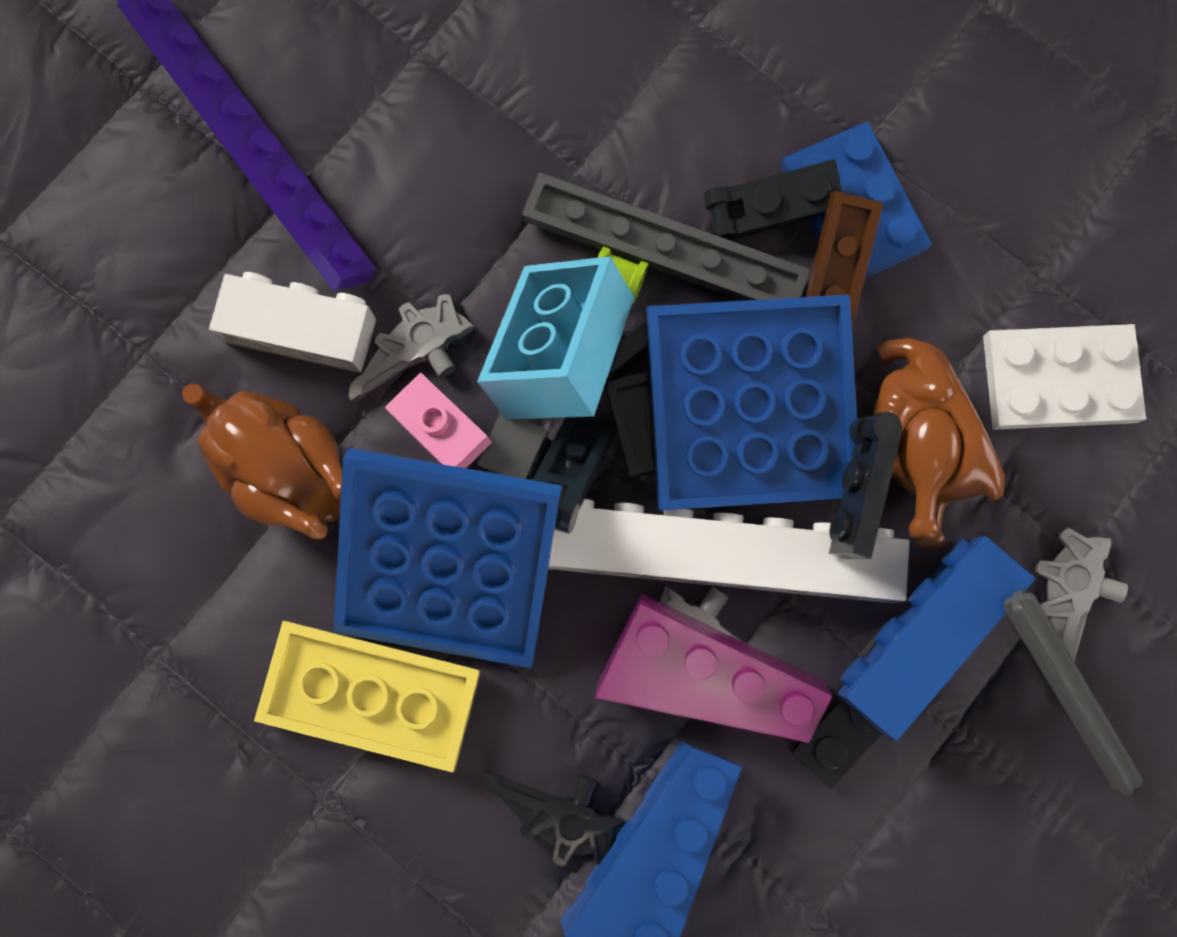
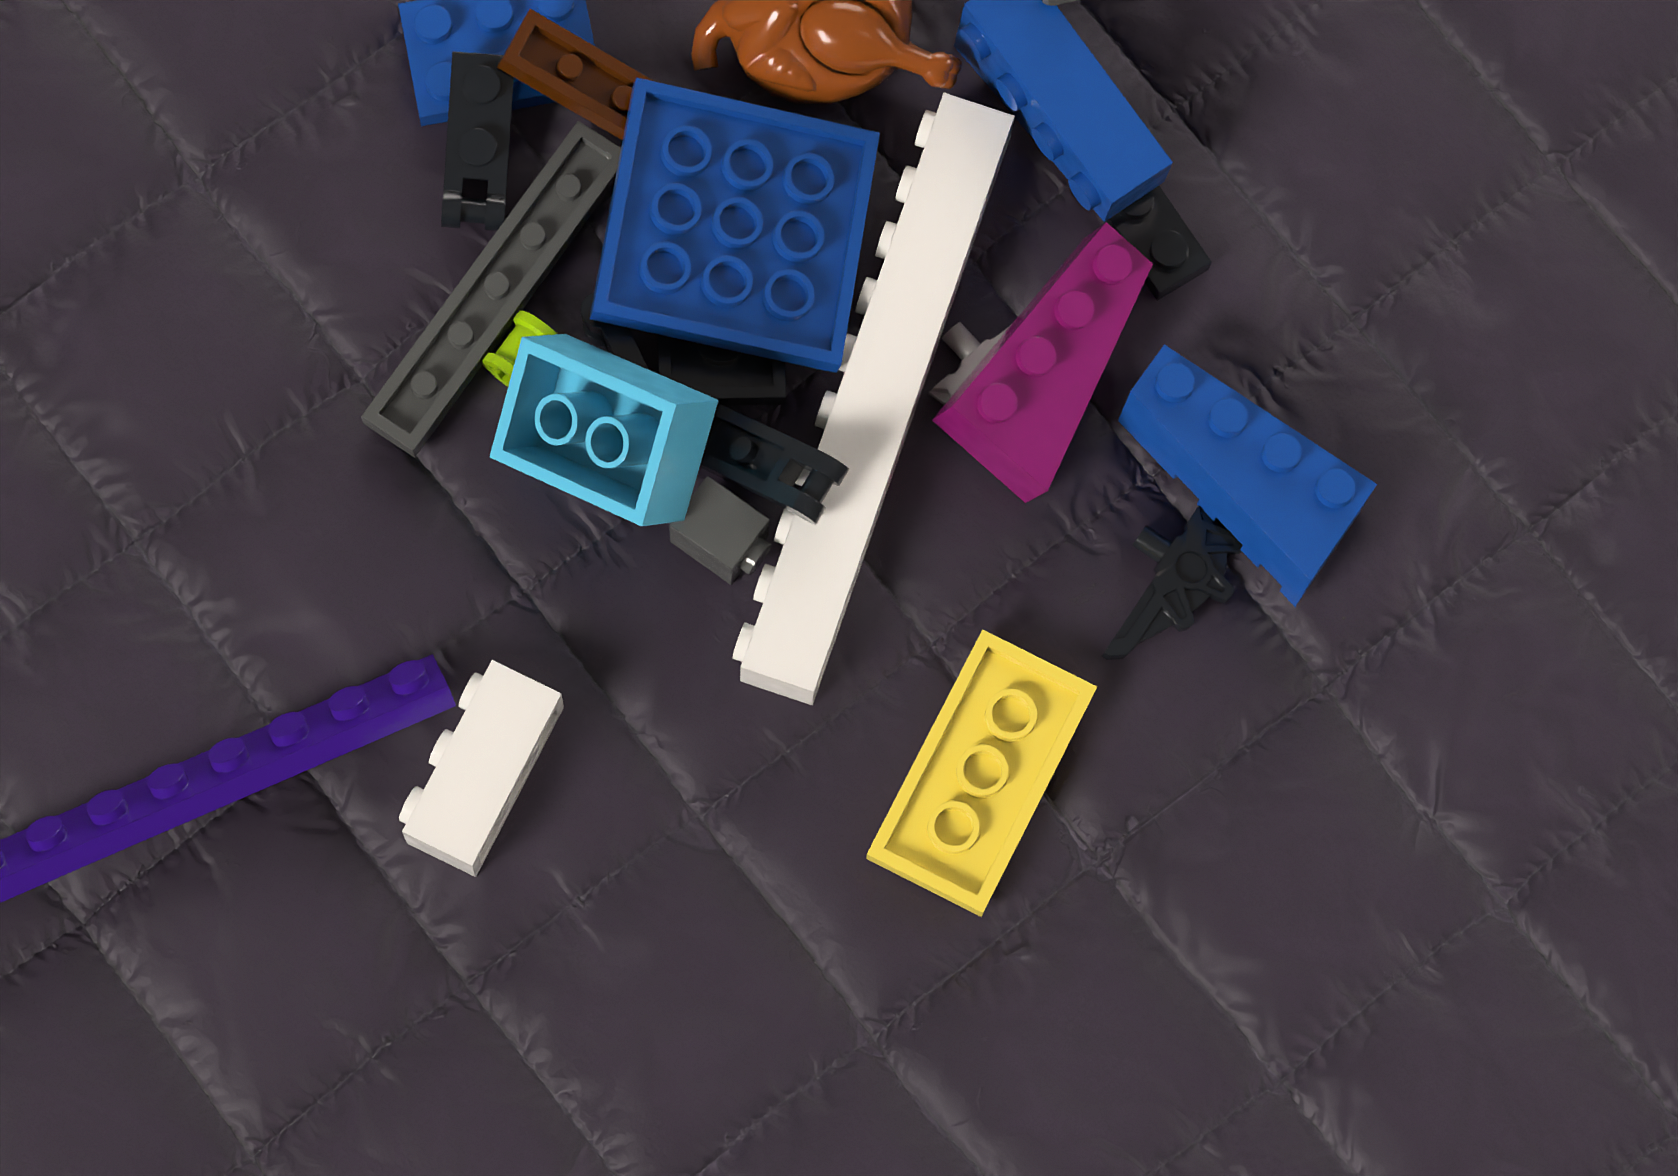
camera: 85 degrees left, 5 degrees down
dark orange piece [182,383,343,540] -> none
blue plate [333,448,562,668] -> none
light grey piece [349,294,474,403] -> none
bright pink brick [385,373,492,468] -> none
black plate [829,411,902,559] -> none

